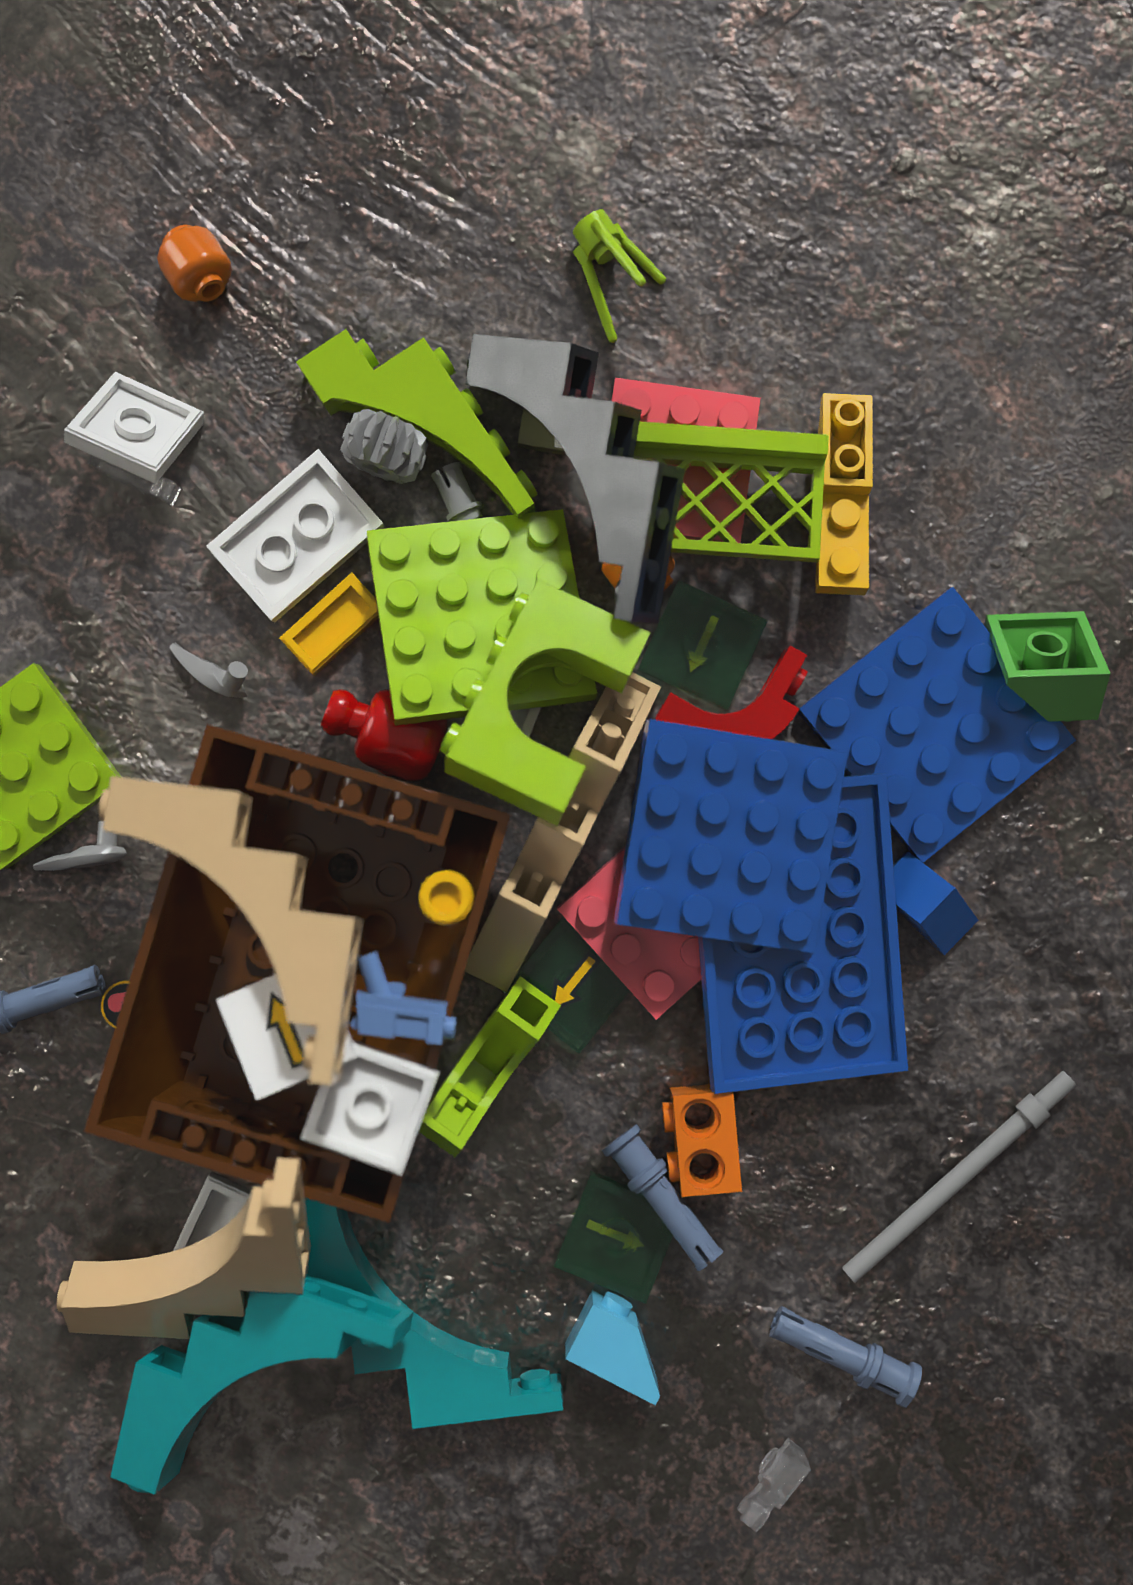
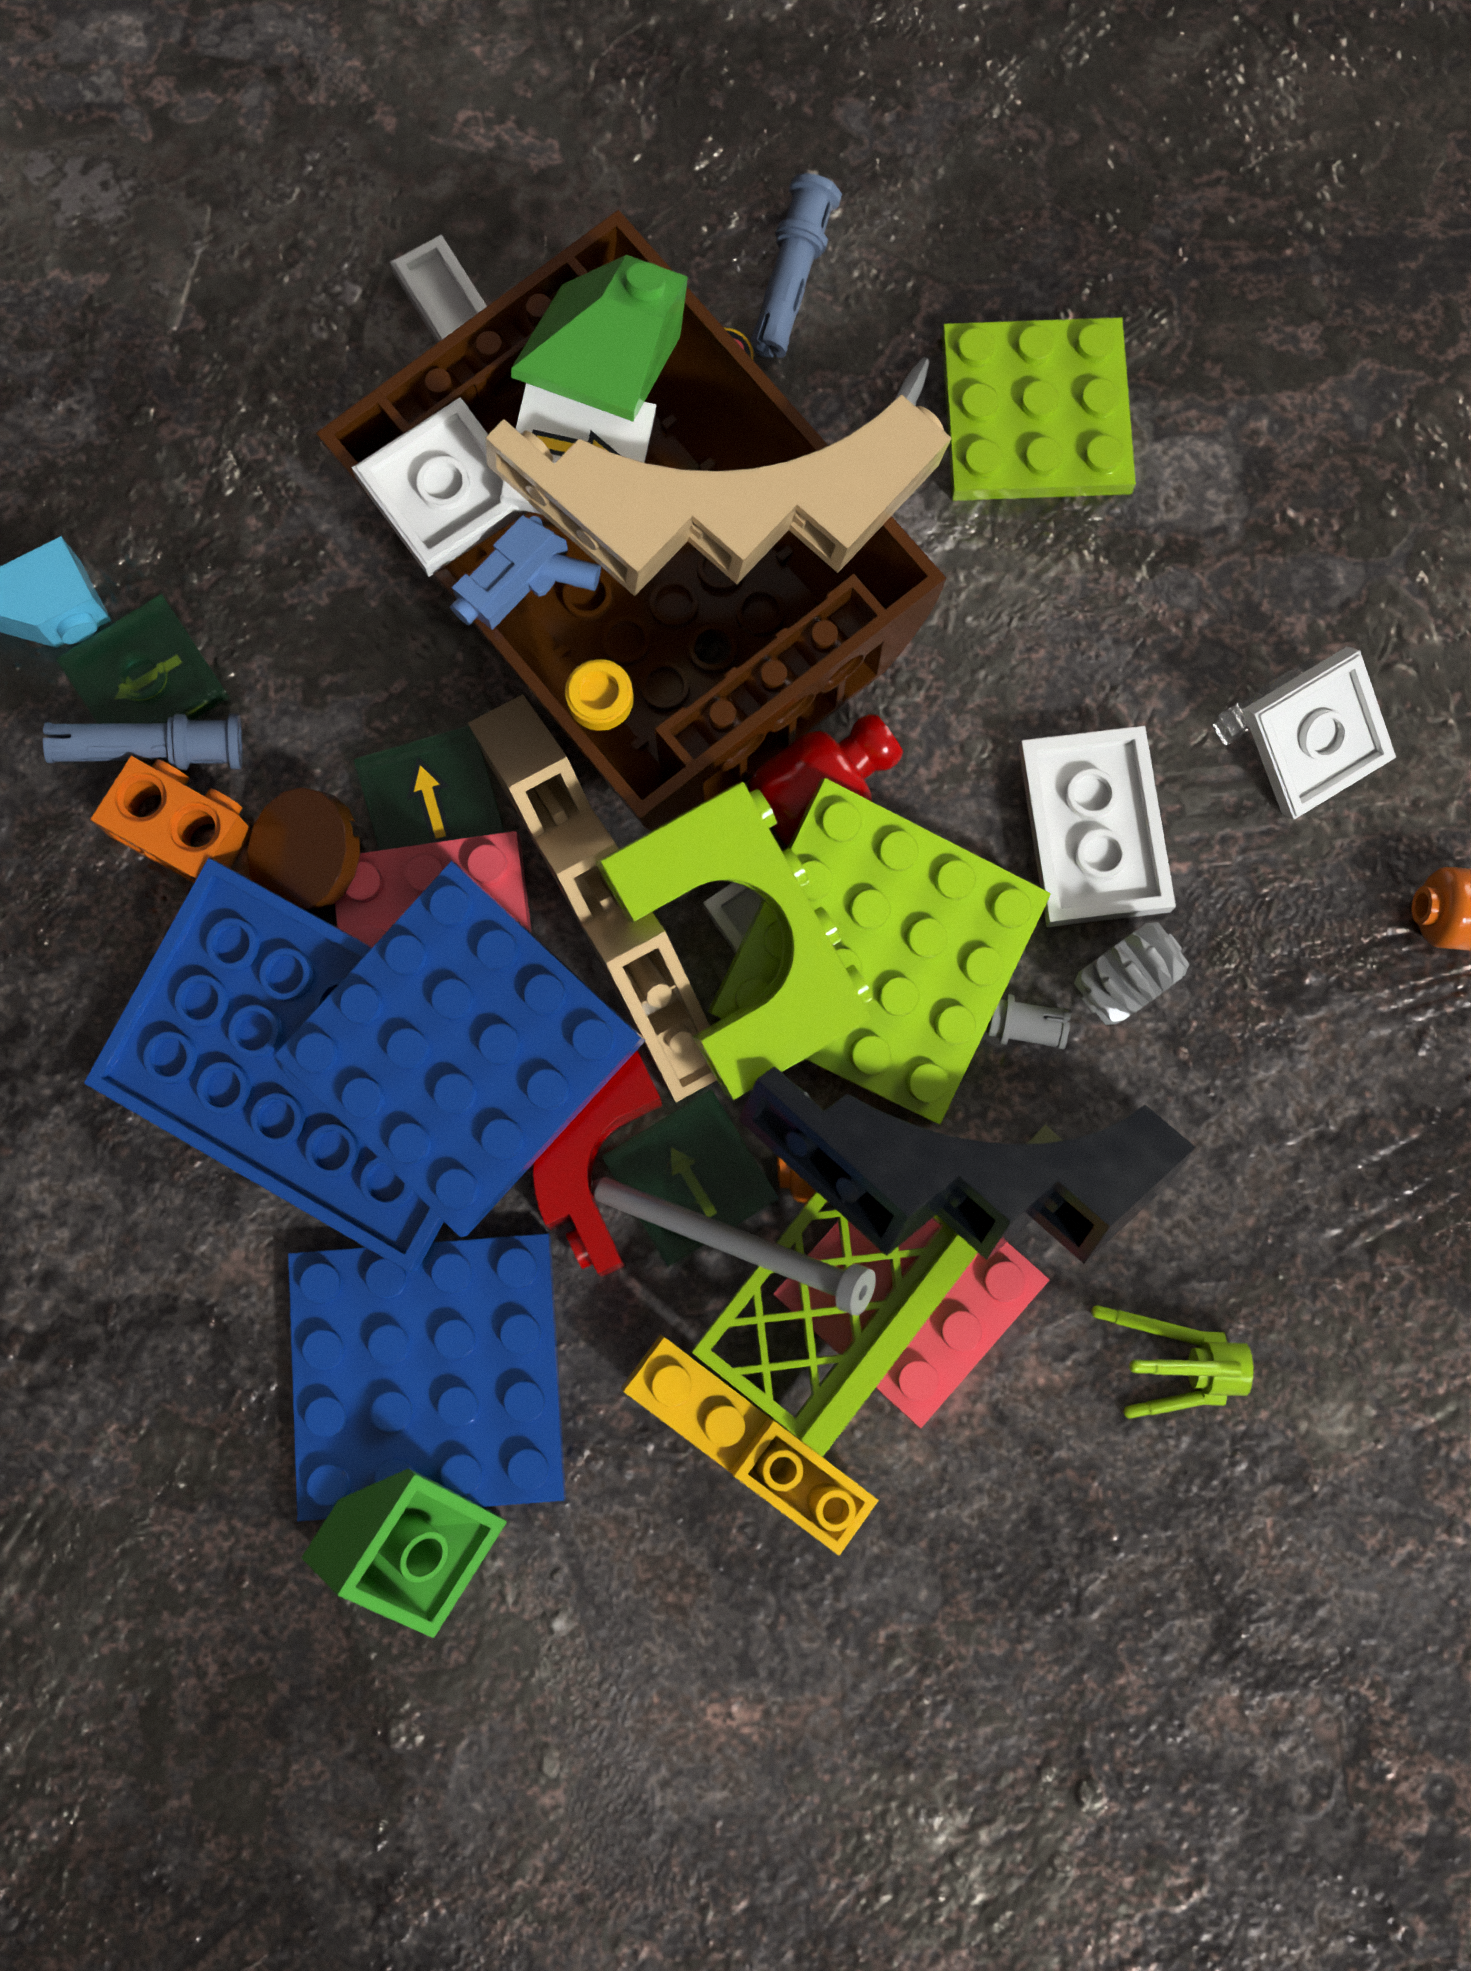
camera: 130 degrees right, 10 degrees down
tan arch [57,1158,311,1339] -> none
teal arch [110,1274,414,1495] -> none
light grey bar [169,643,248,698] -> none
yellow tile [279,572,379,676] -> none
lime arch [296,329,538,518] -> none
teal arch [305,1198,563,1429] -> none
lime arch [418,976,561,1158] -> none
blue slope [893,851,979,955] -> none
none -> reddish brown tile [248,787,360,914]
none -> bright green slope [511,255,688,422]
none -> light grey bar [591,1177,876,1316]

